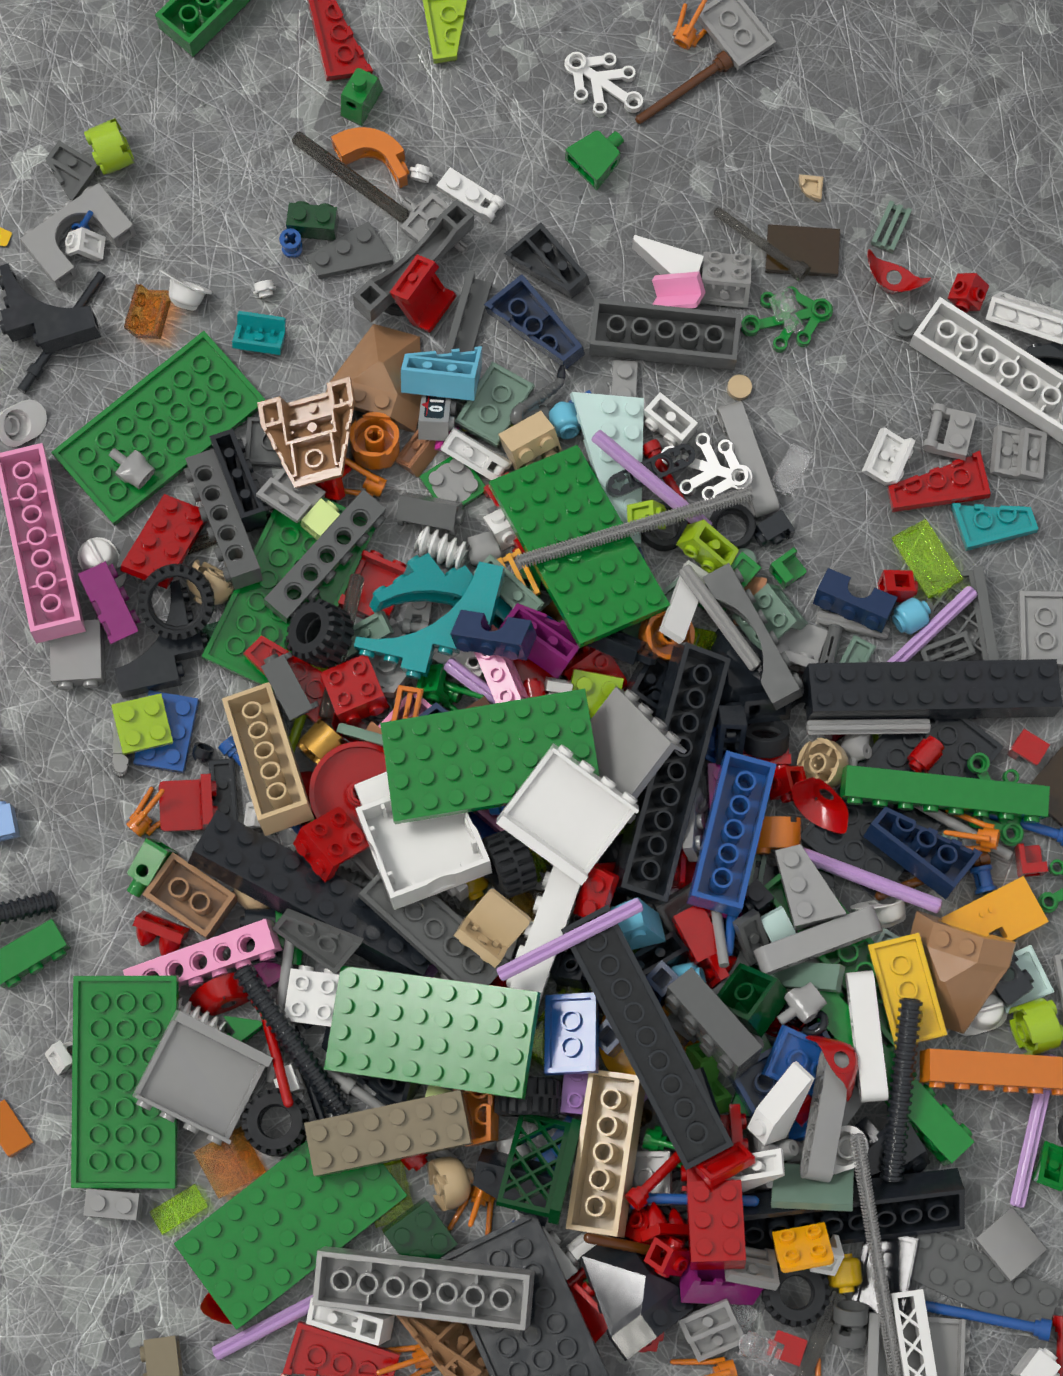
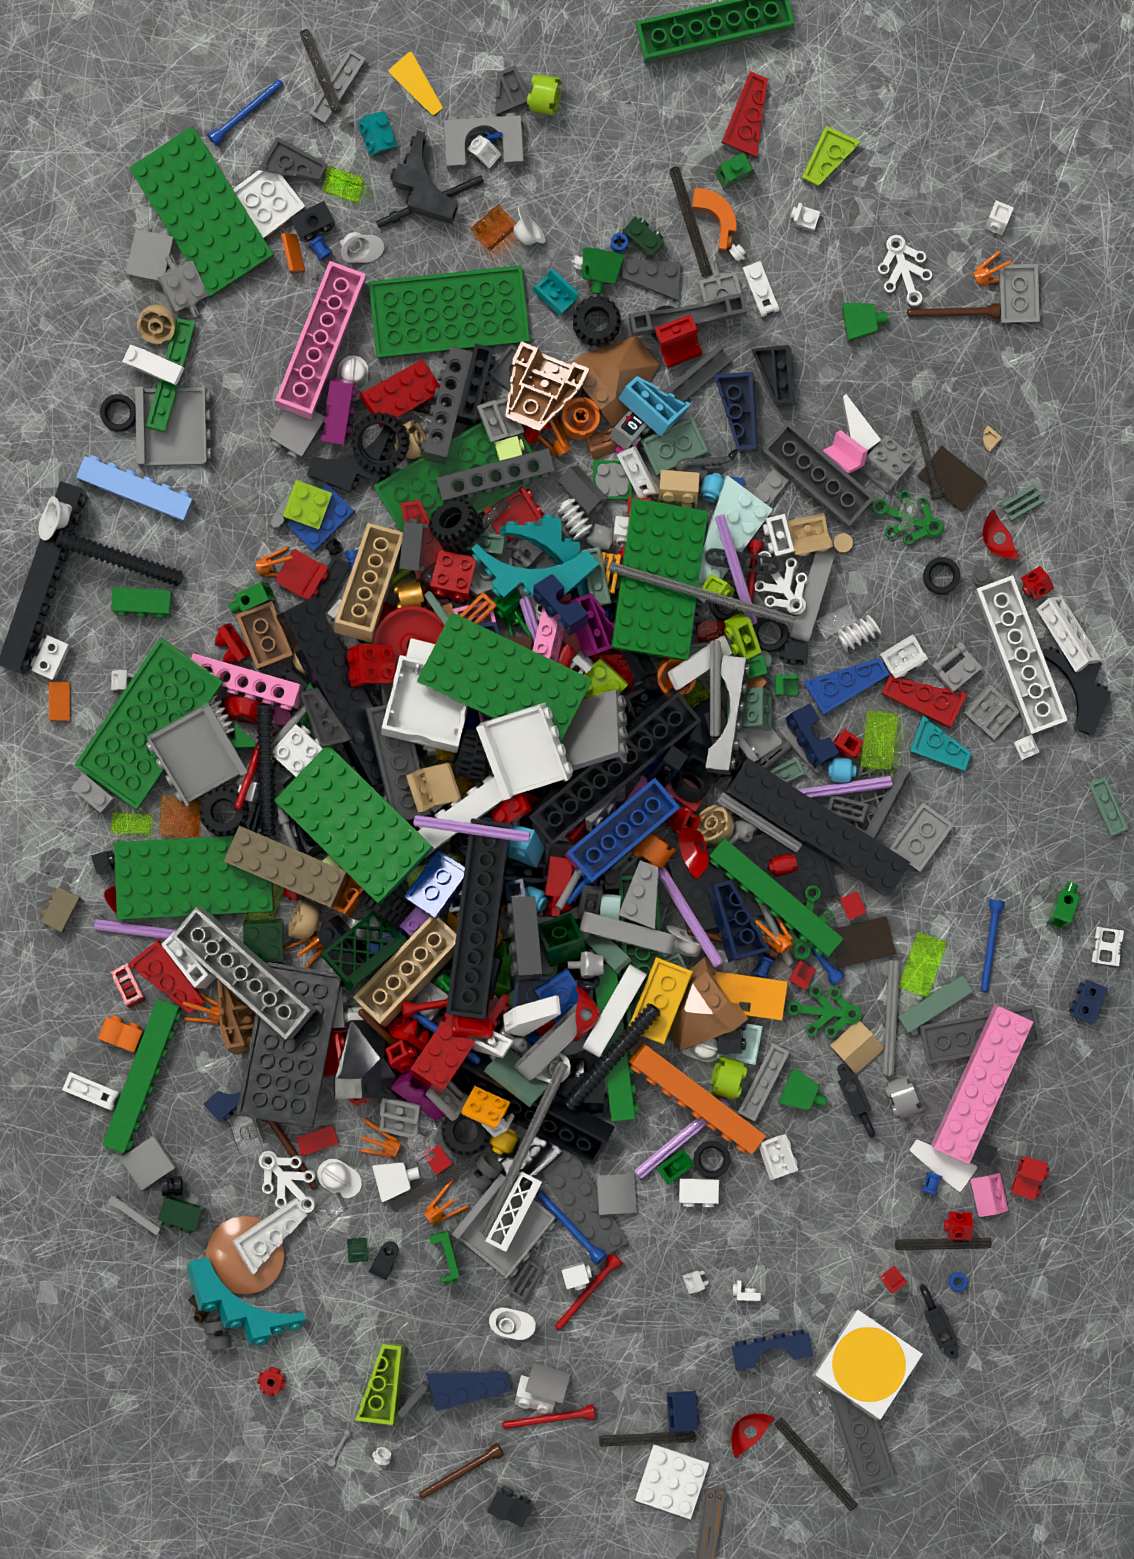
camera: 35 degrees right, 10 degrees up
light grey piece [109,448,155,489] -> none
none -> black brick [91,850,115,875]
none -> black tyre [573,295,621,347]
none -> green torso [582,248,624,294]
none -> clear red rock [696,620,726,643]
none -> tan bracket [787,513,833,556]
none -> white bracket [790,203,820,231]
none -> blue wing [803,658,889,715]
none -> white piece [838,615,881,653]
none -> black tyre [923,557,961,595]

